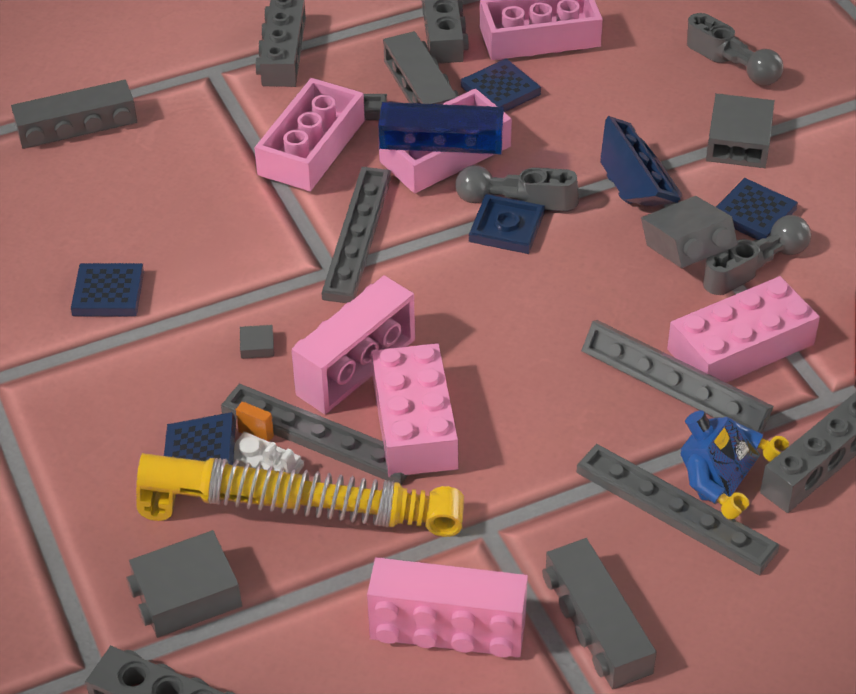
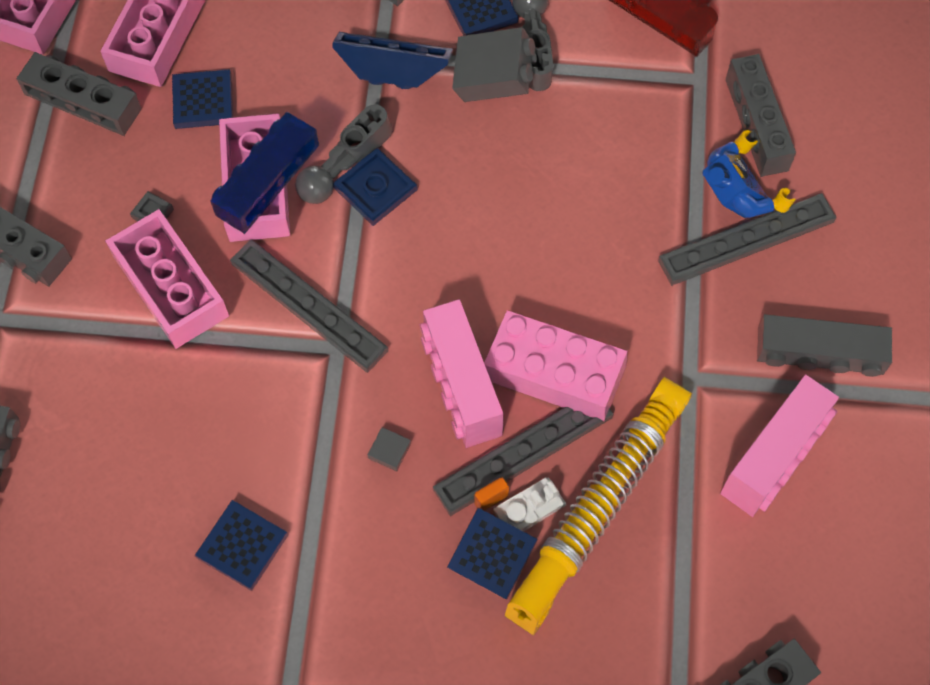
camera: 60 degrees left, 20 degrees up
dark grey brick [126,530,242,638] -> none
dark grey brick [383,31,459,116] -> none
dark grey tile [581,320,774,434] -> none
bright pink brick [667,276,820,383] -> none

